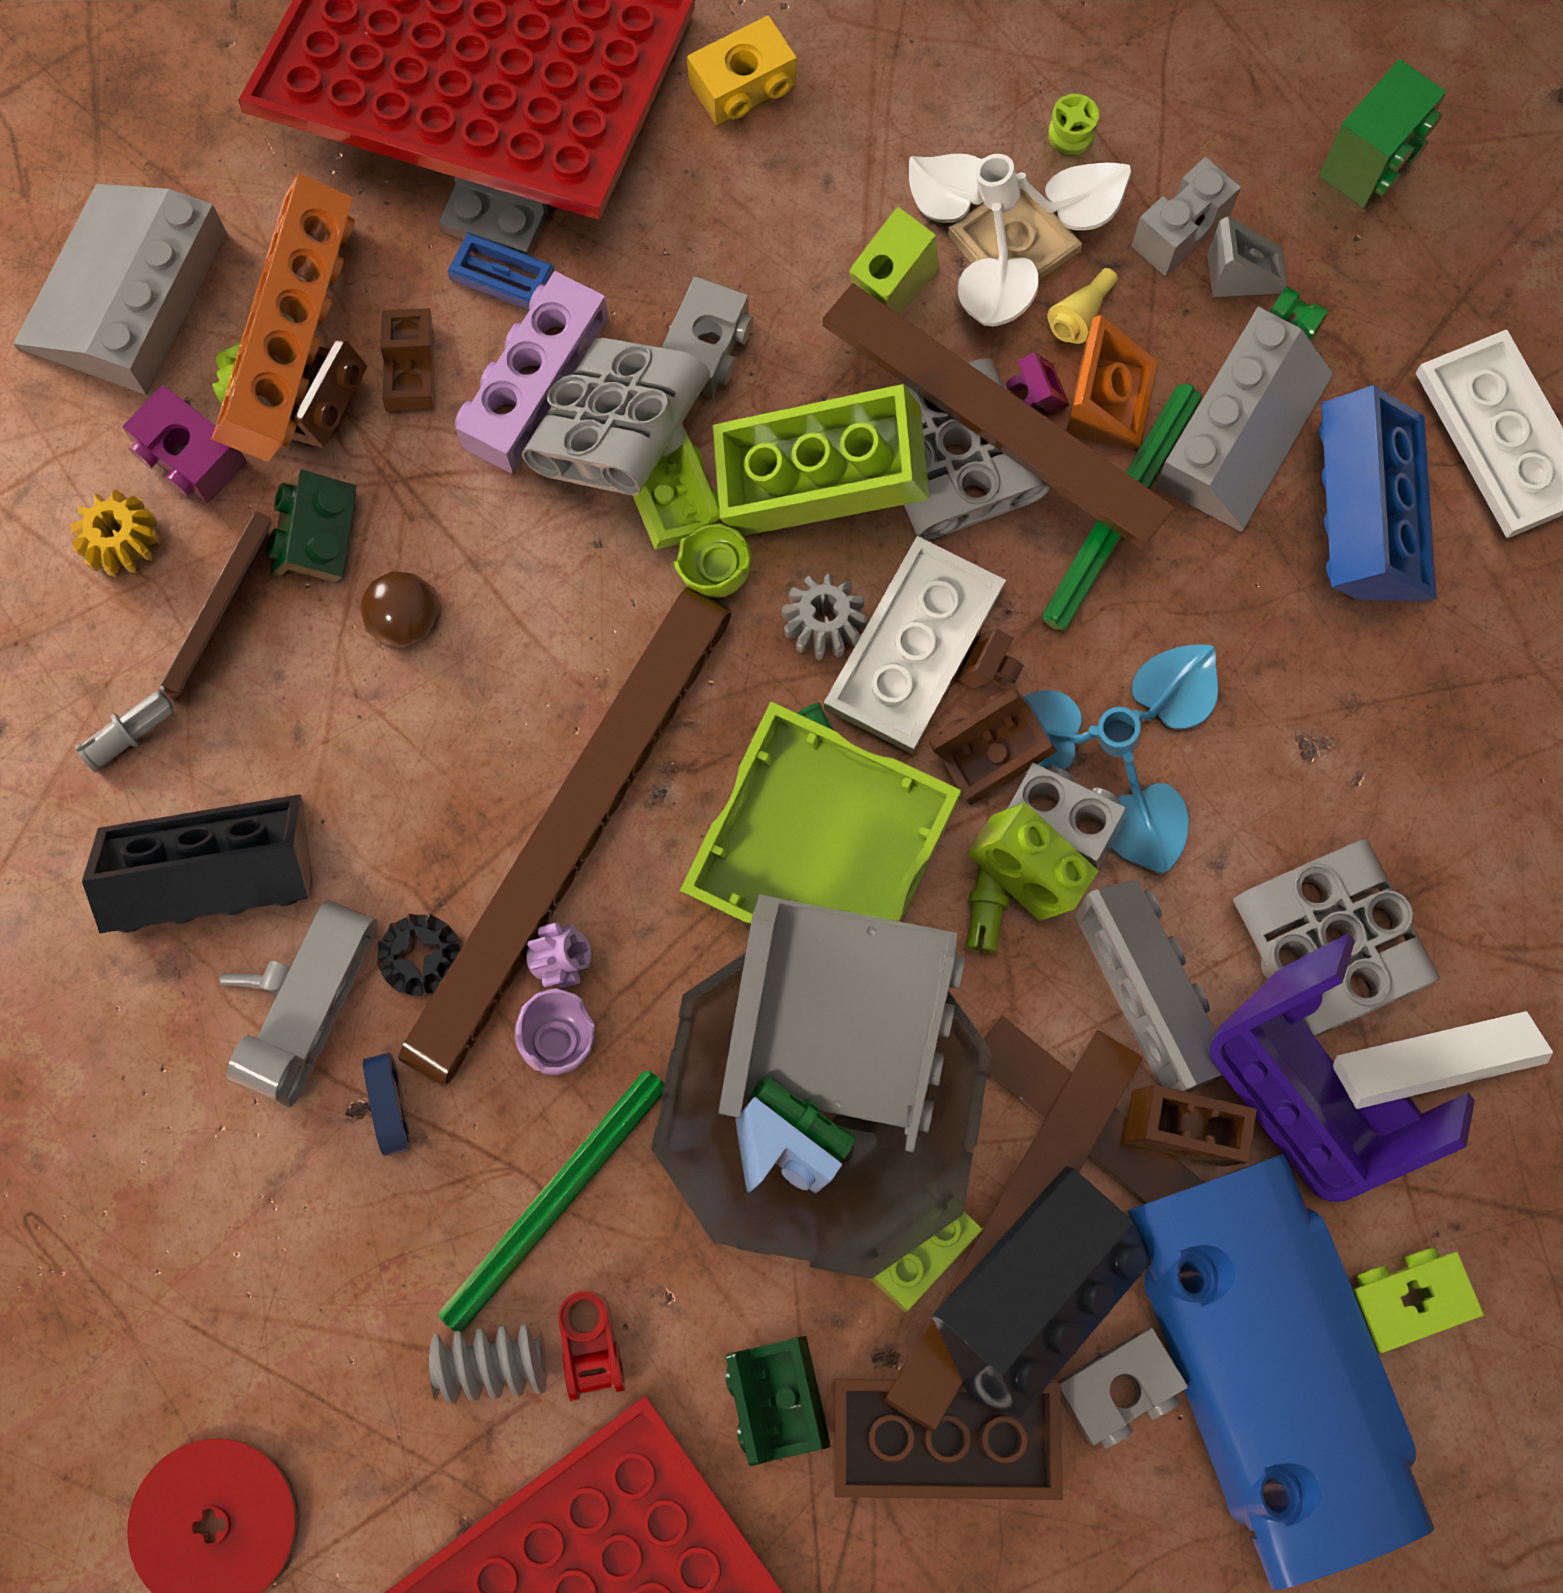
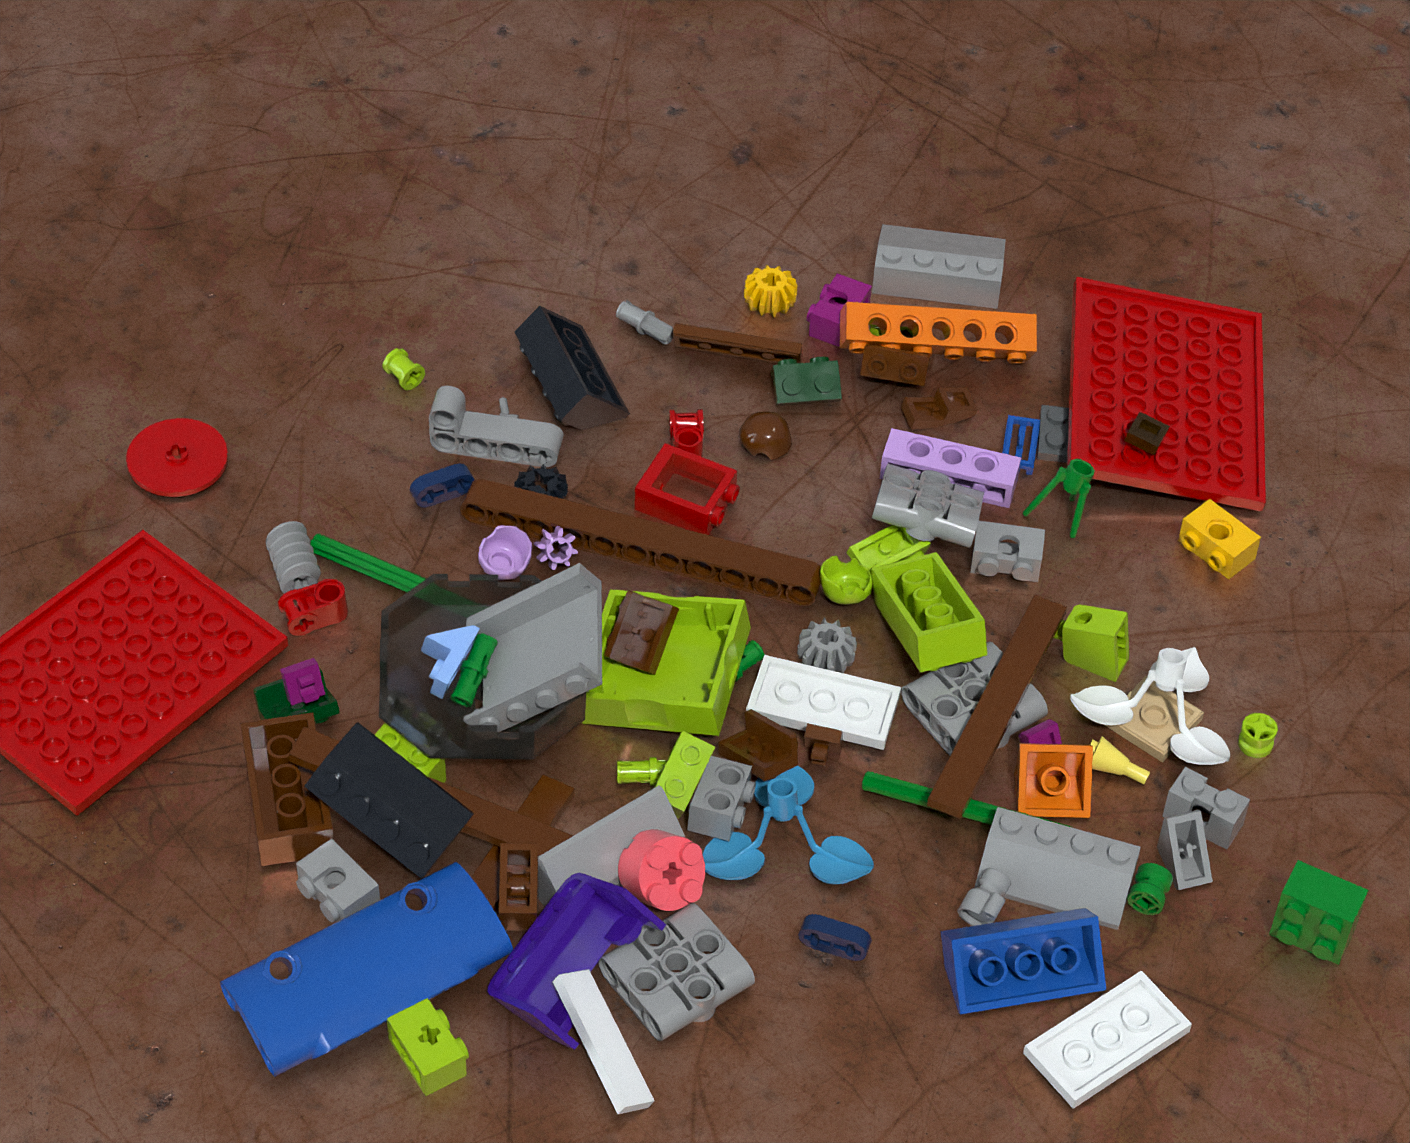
camera: 75 degrees right, 25 degrees down
none -> magenta tile [280,658,325,705]
none -> lime bush [382,348,425,390]
none -> reddish brown bracket [604,590,679,675]
none -> coral brick [618,829,705,911]
none -> red window [634,443,740,535]
none -> red piece [669,409,704,457]
none -> dark blue beam [798,914,872,961]
none -> light grey piece [957,868,1011,926]
none -> green plant [1022,459,1095,538]
none -> dark brown plate [1124,412,1170,455]

